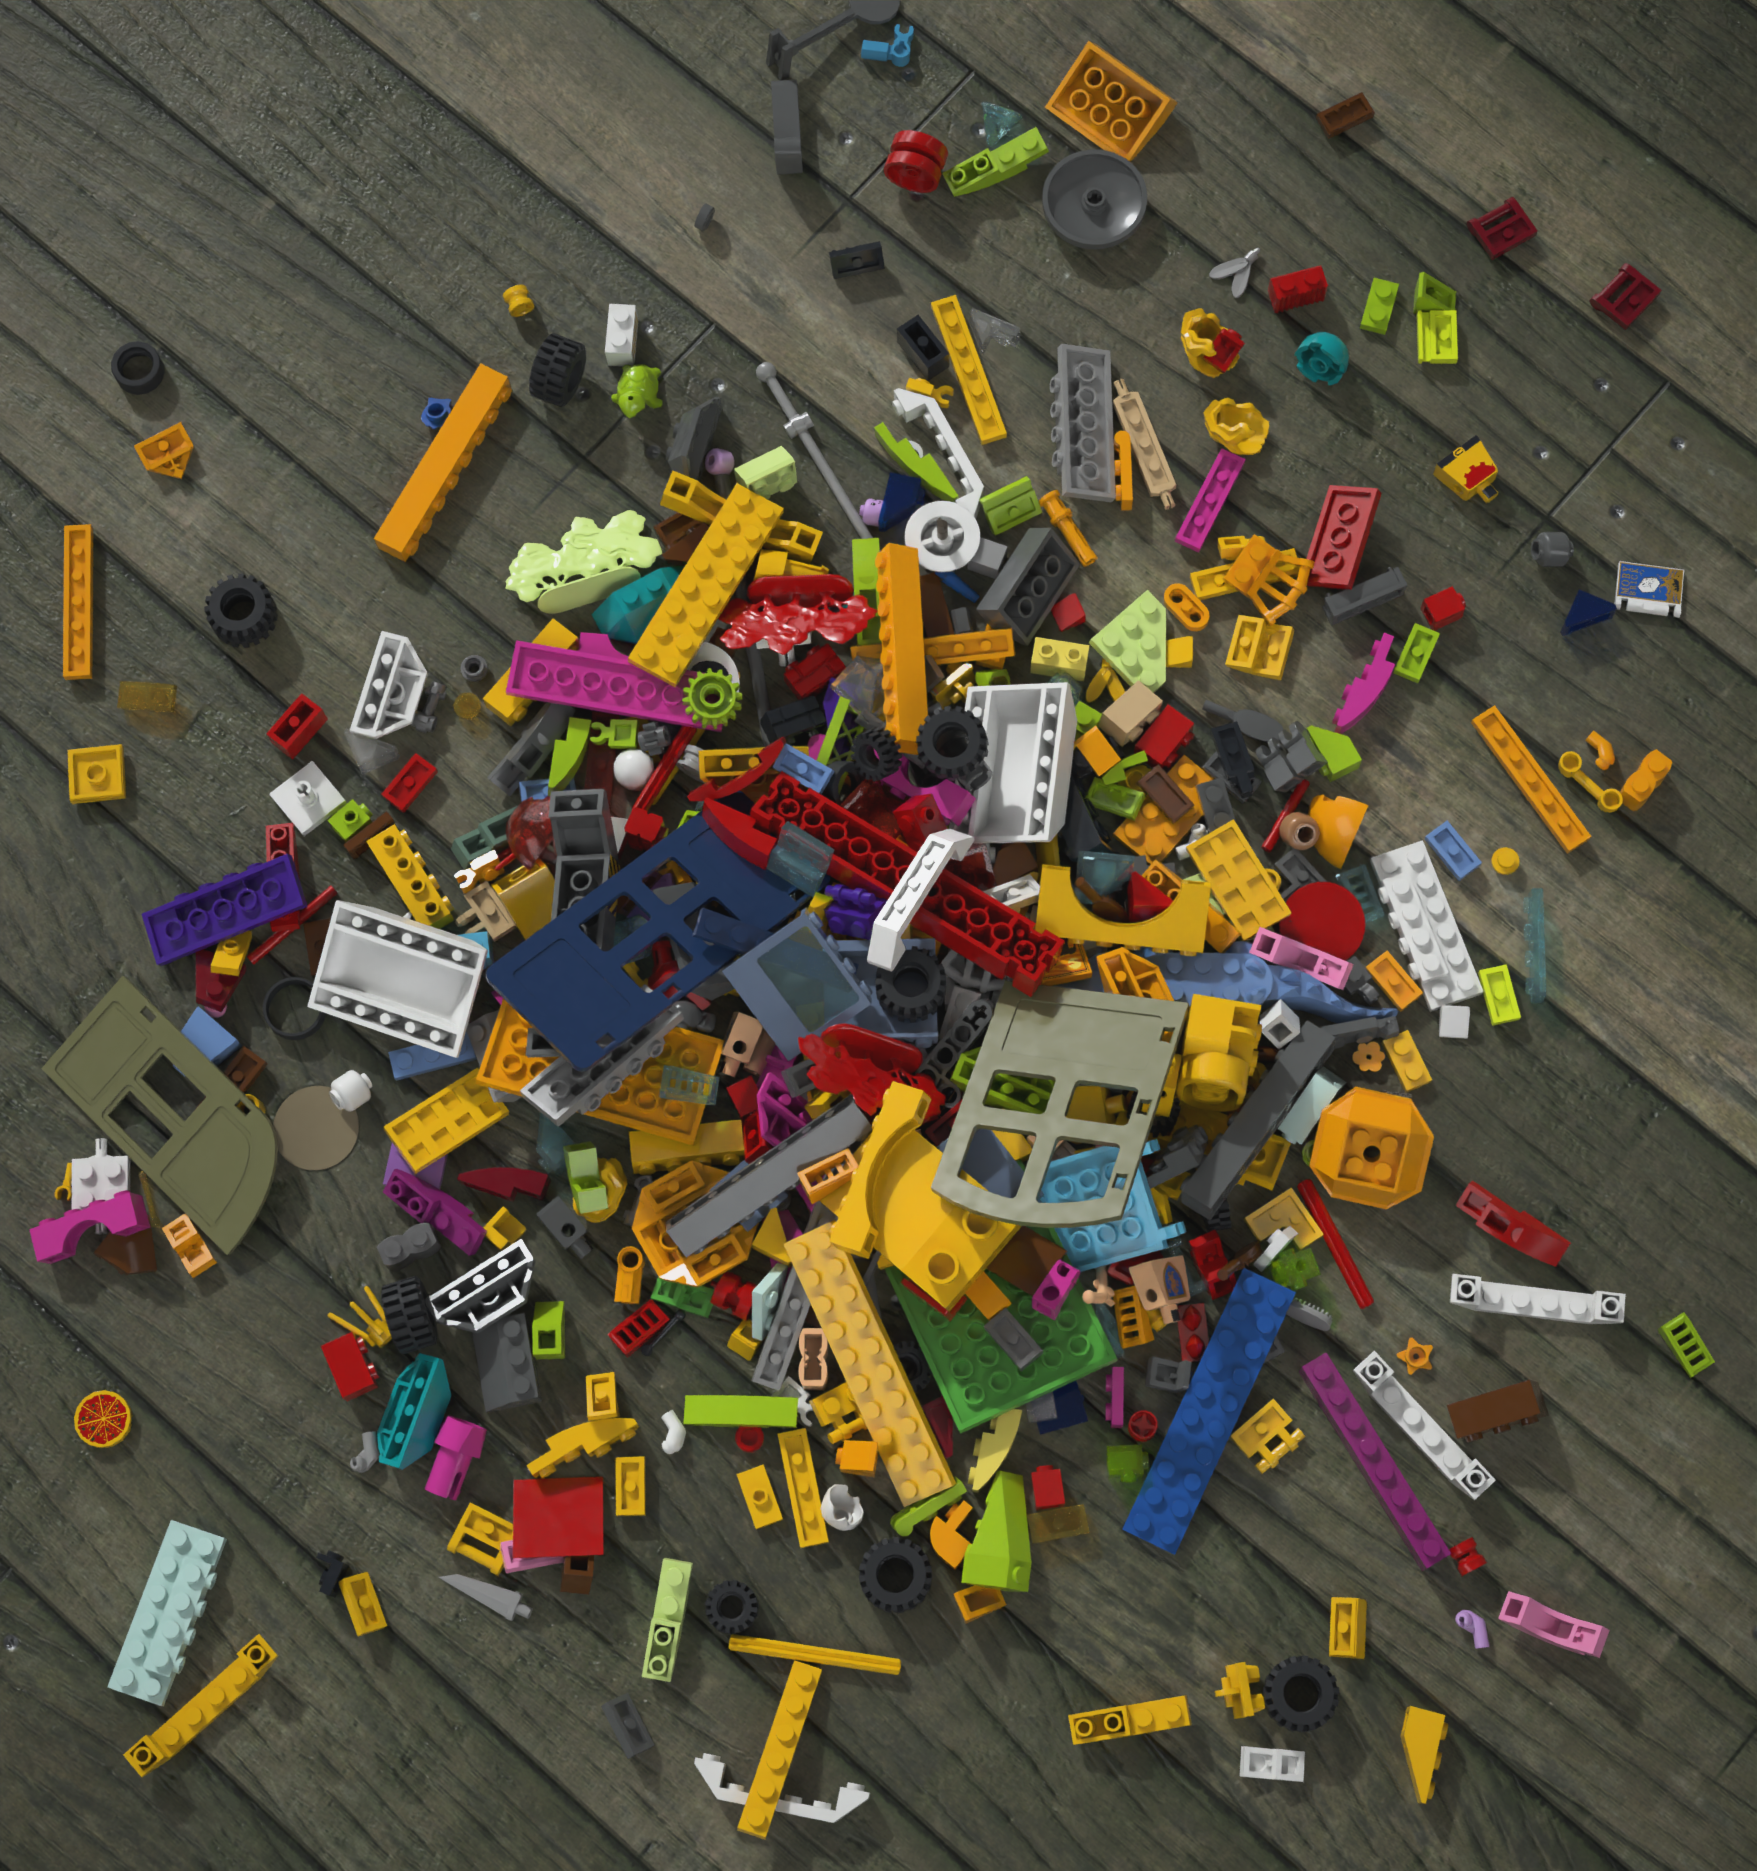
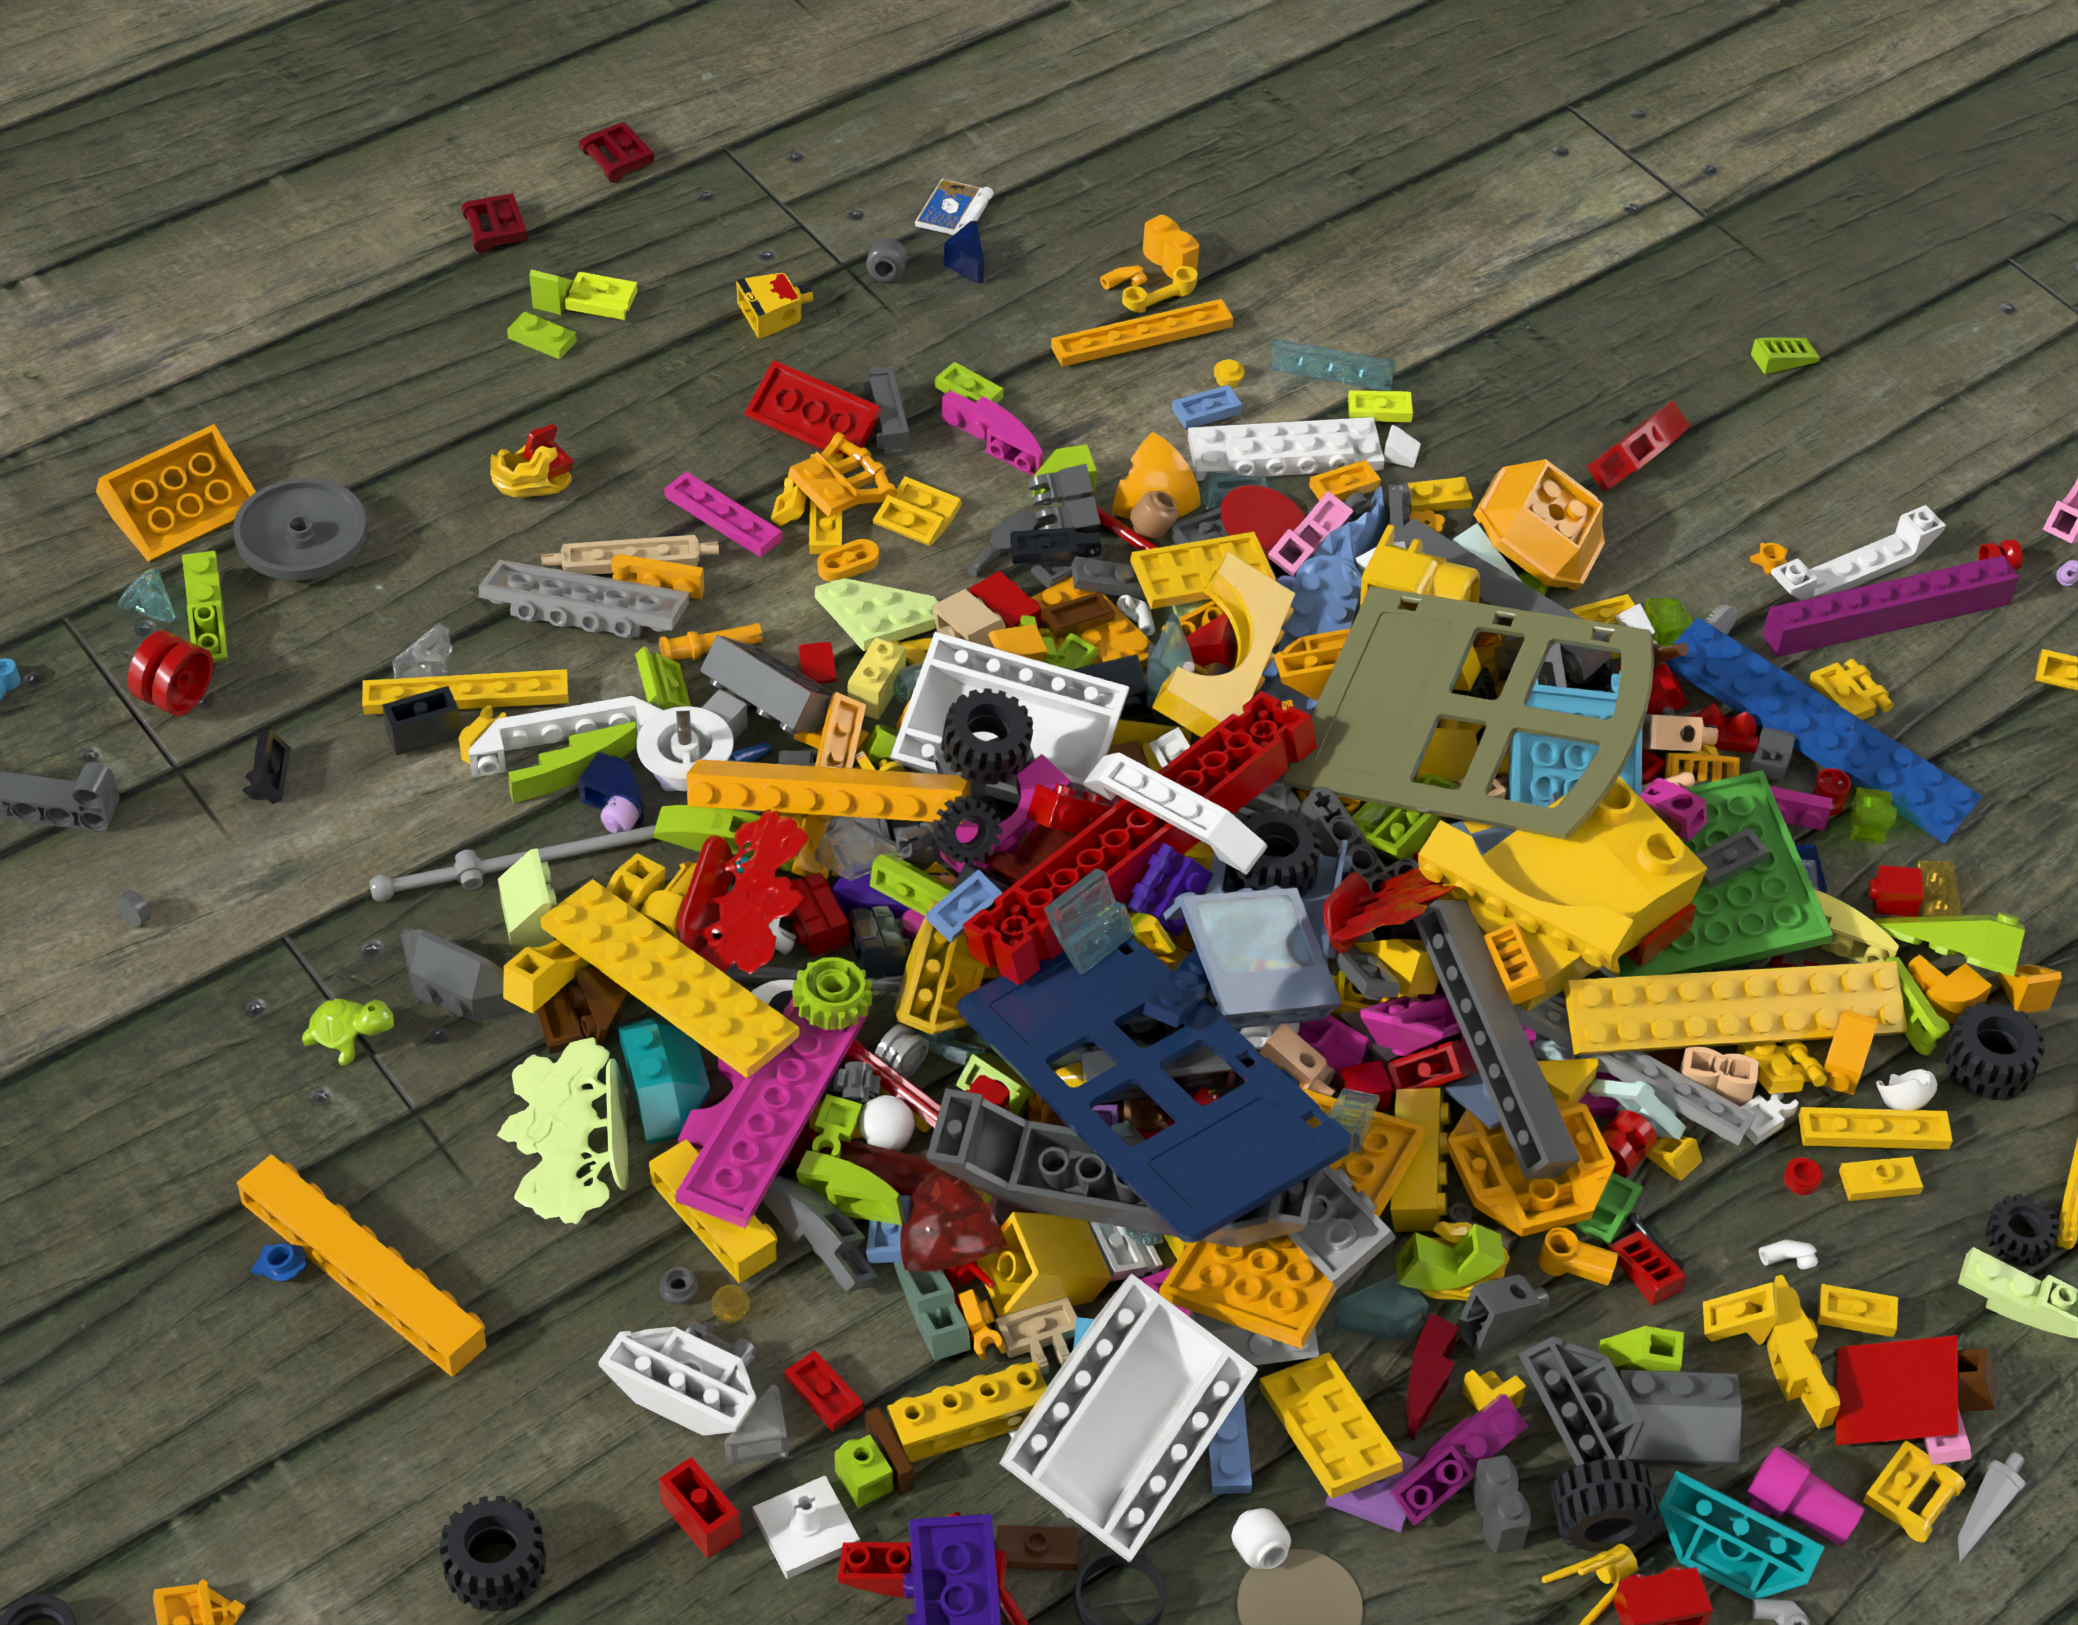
camera: 85 degrees left, 25 degrees down
yellow wheel [503,285,534,317] -> none
black tyre [529,333,586,407] -> none
white brick [605,304,638,366] -> none
lime slope [683,1395,799,1428] -> none
red slope [687,736,786,801] -> none
red slope [702,797,777,870] -> none
lavender piece [705,448,734,475] -> none
yellow slope [1166,636,1193,668] -> none
yellow hair [1203,398,1269,455] -> none
light grey piece [1209,248,1260,298] -> none
red brick [1268,265,1328,314] -> none
teal cylinder [1294,332,1349,385] -> none
red axle [1297,1179,1374,1309] -> none
reddish brown plate [1316,92,1375,139] -> none
red brick [1420,586,1466,631] -> none
reddish brown wedge [1447,1380,1549,1443] -> none
white slope [1450,1274,1626,1324] -> none

